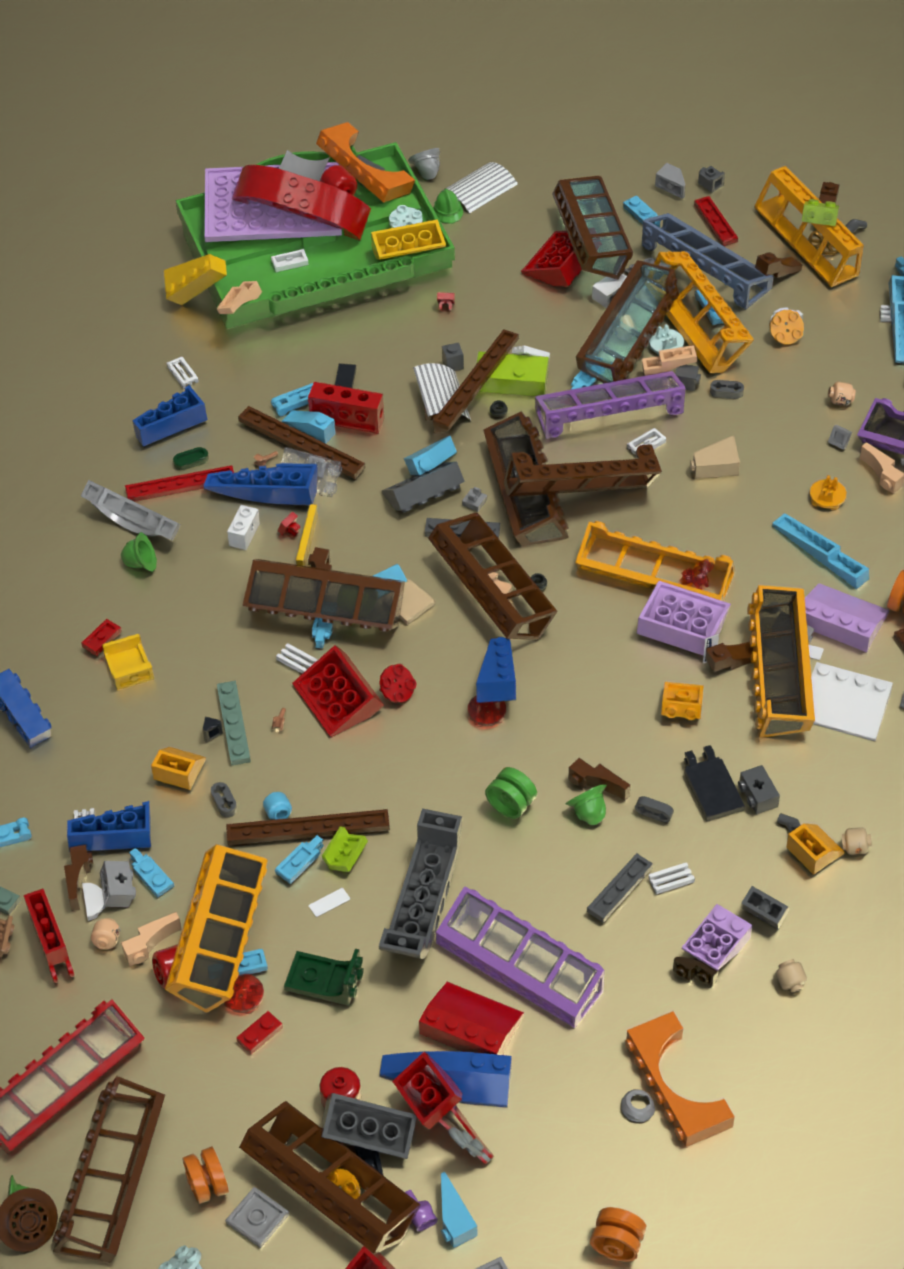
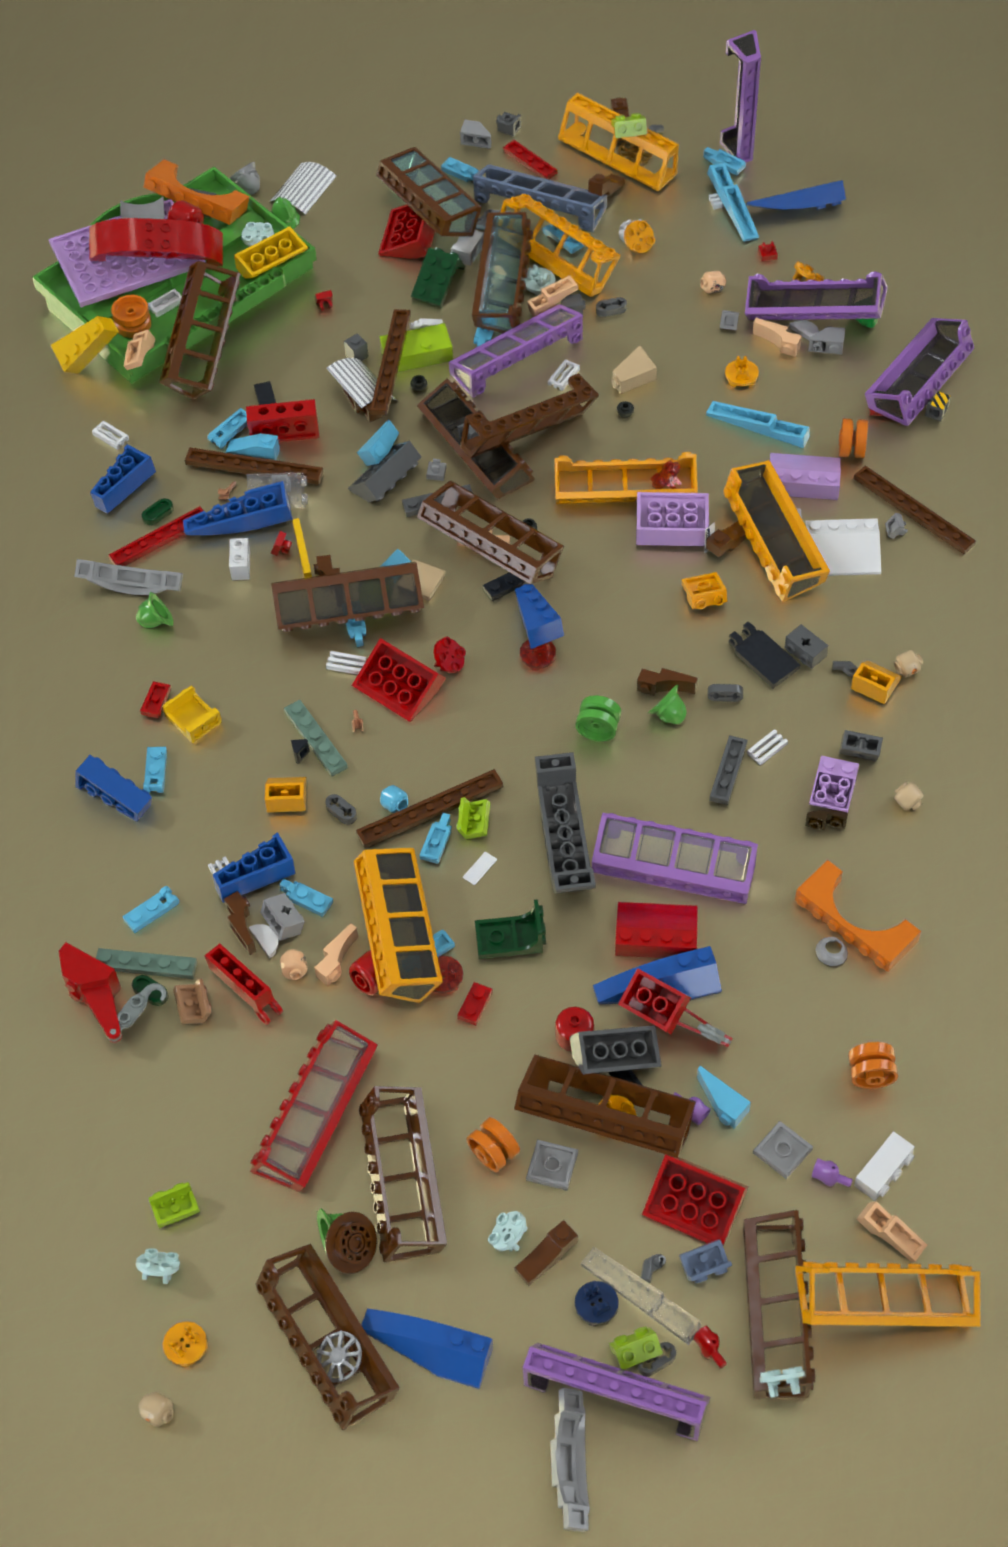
camera: 20 degrees left, 5 degrees up
none -> orange wheel [111,295,151,338]
none -> medium azure plate [143,747,167,793]
none -> reddish brown window [159,261,240,400]
none -> dark green bracket [411,247,466,307]
none -> black hinge [482,572,525,601]
none -> pearl dark grey plate [617,401,634,418]

